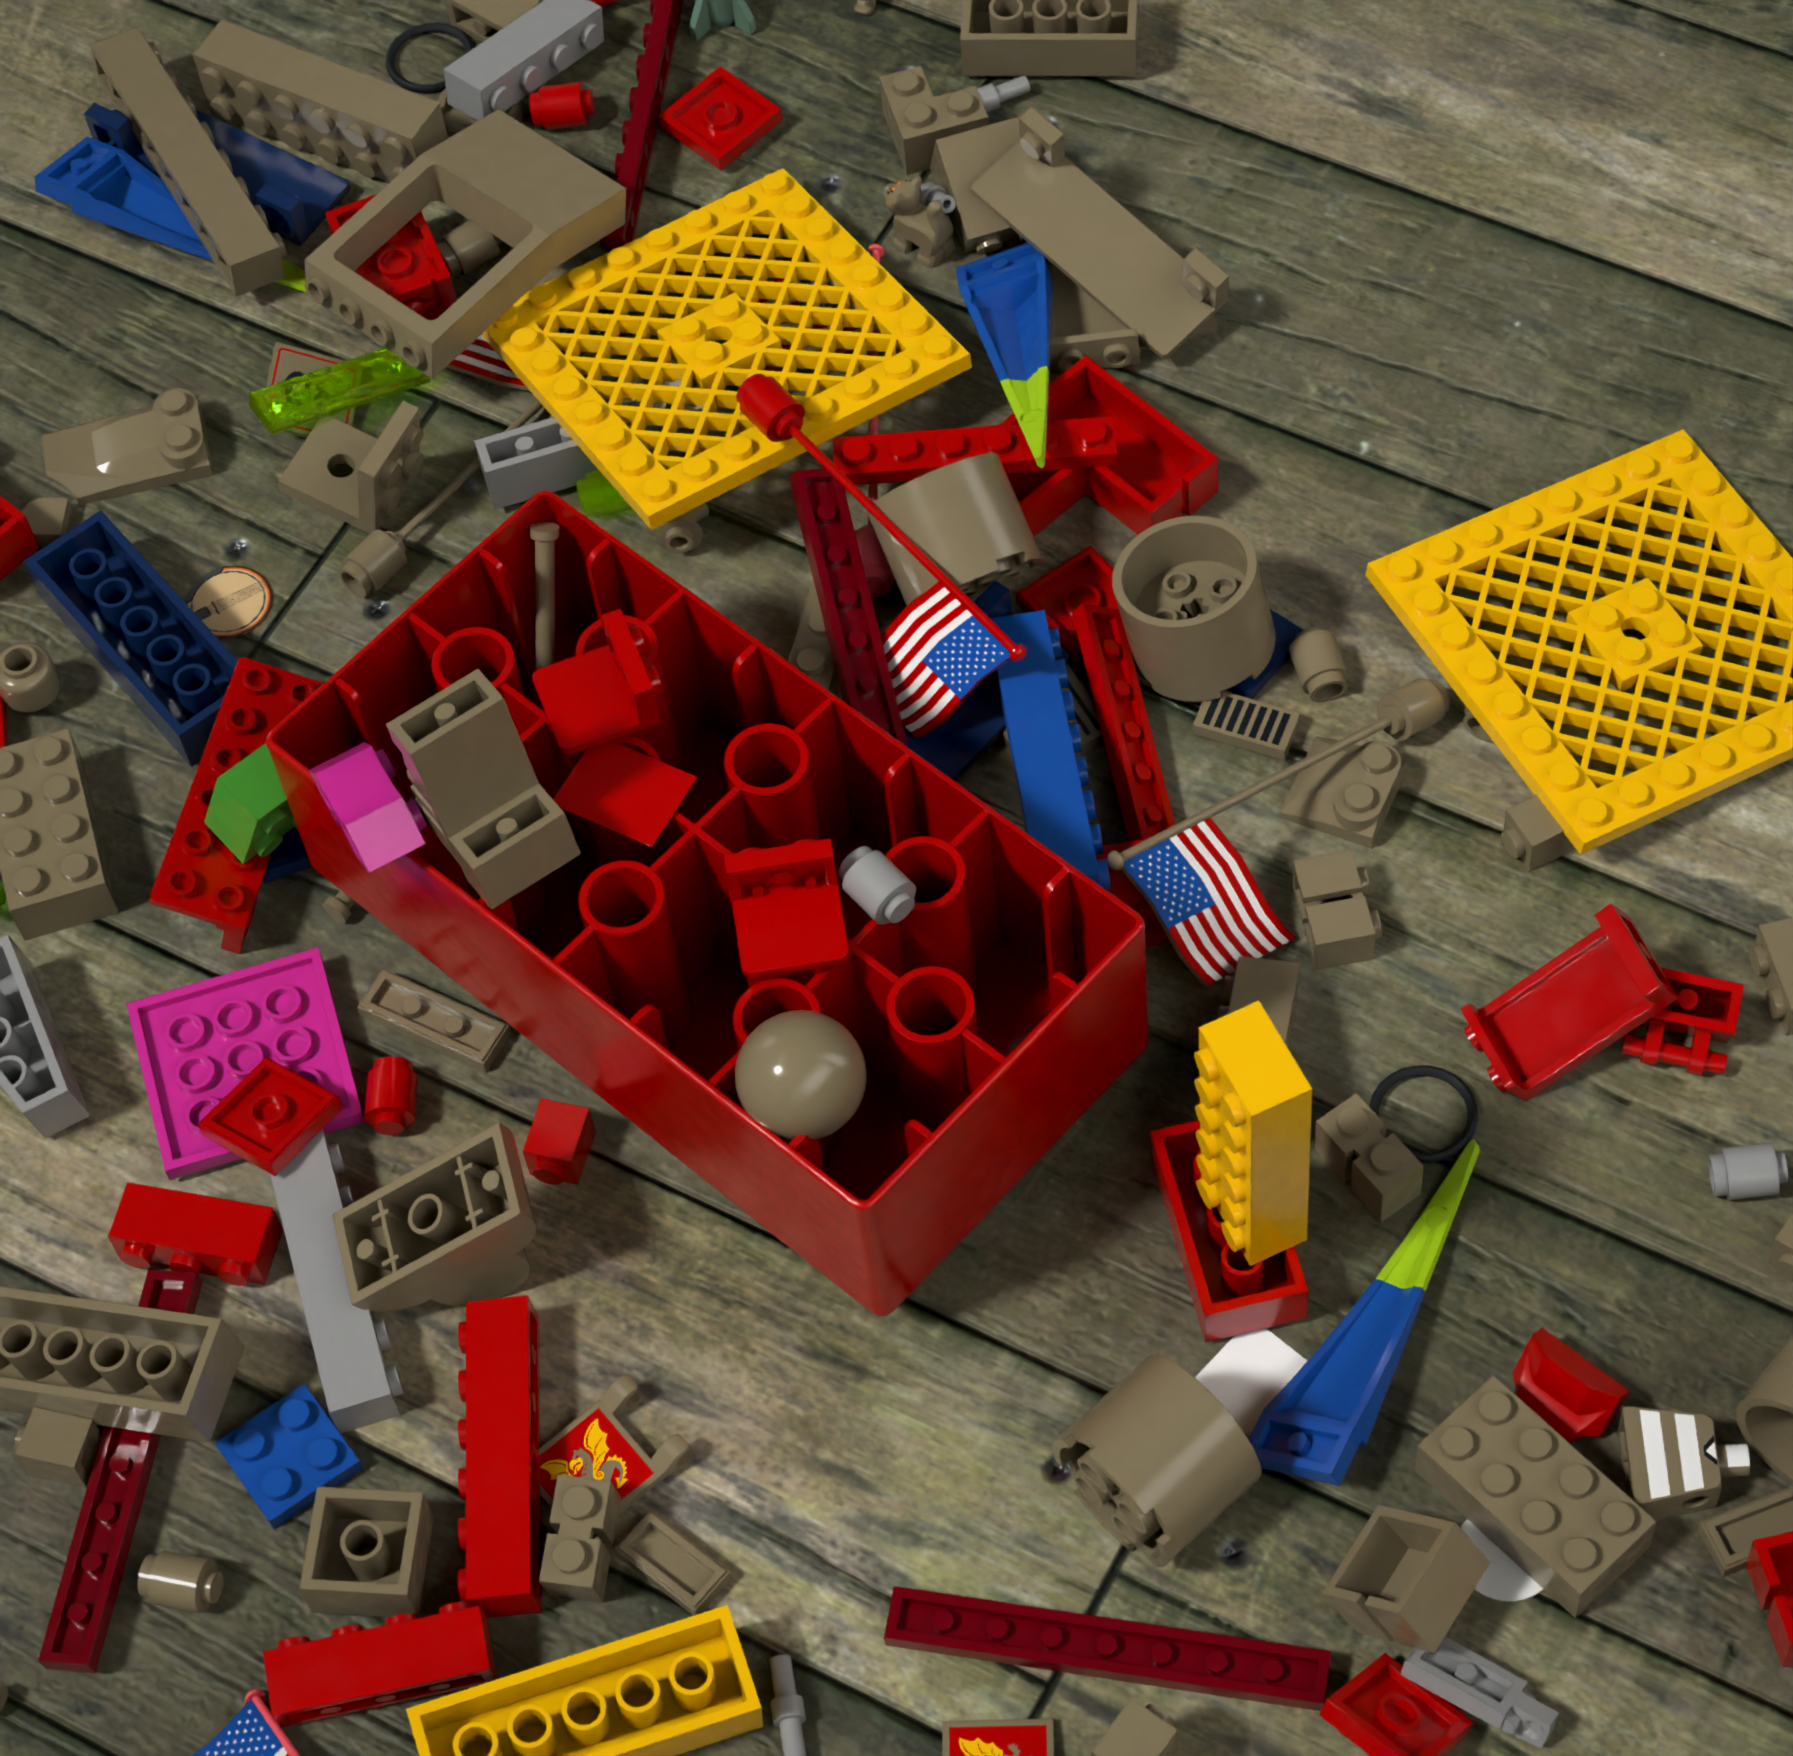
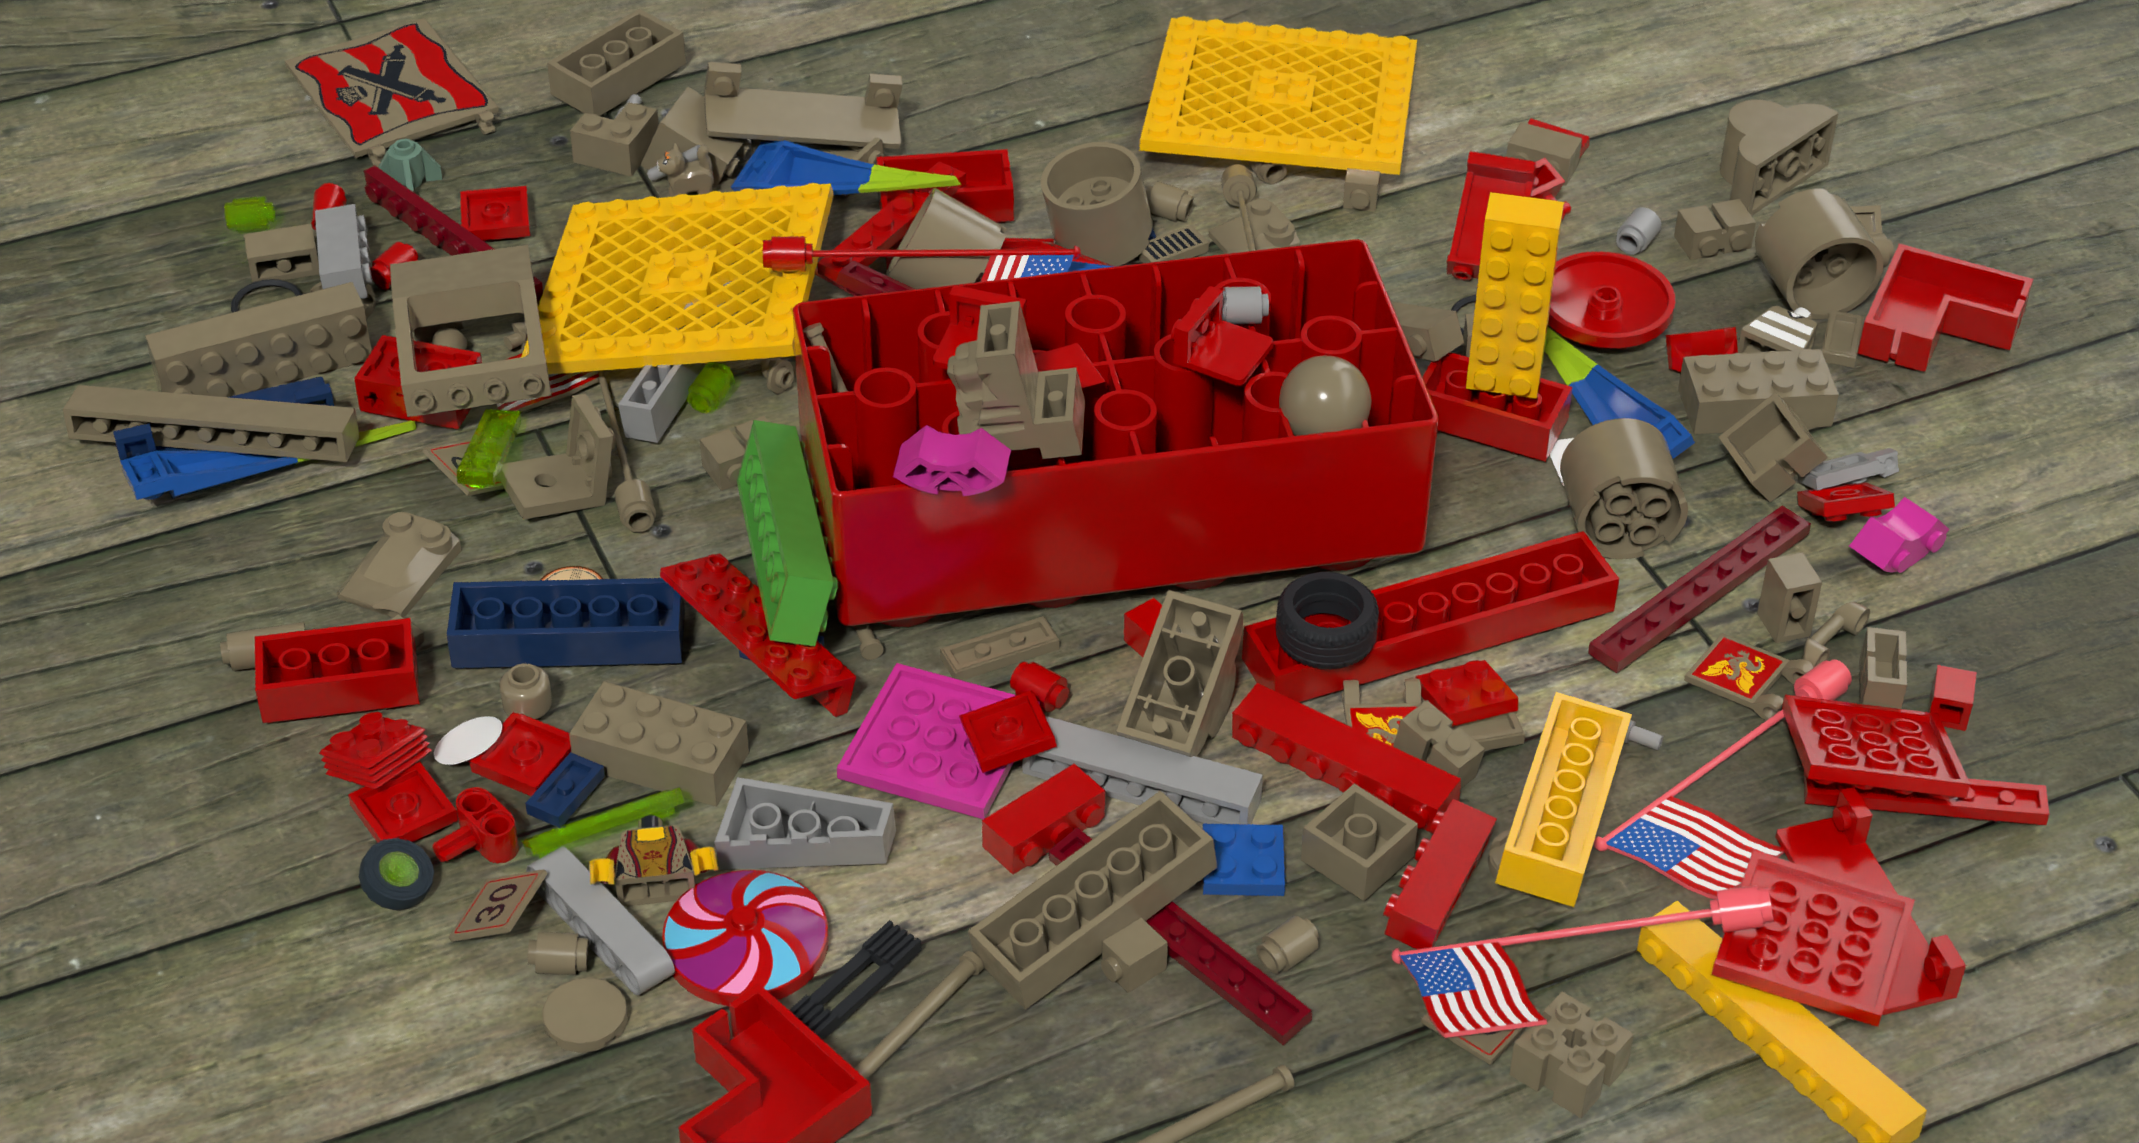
camera: 60 degrees left, 15 degrees down
none -> red brick [1242,531,1620,702]
none -> black tyre [1276,572,1379,669]
none -> red plate [1415,660,1519,726]
none -> red dish [1548,251,1675,348]

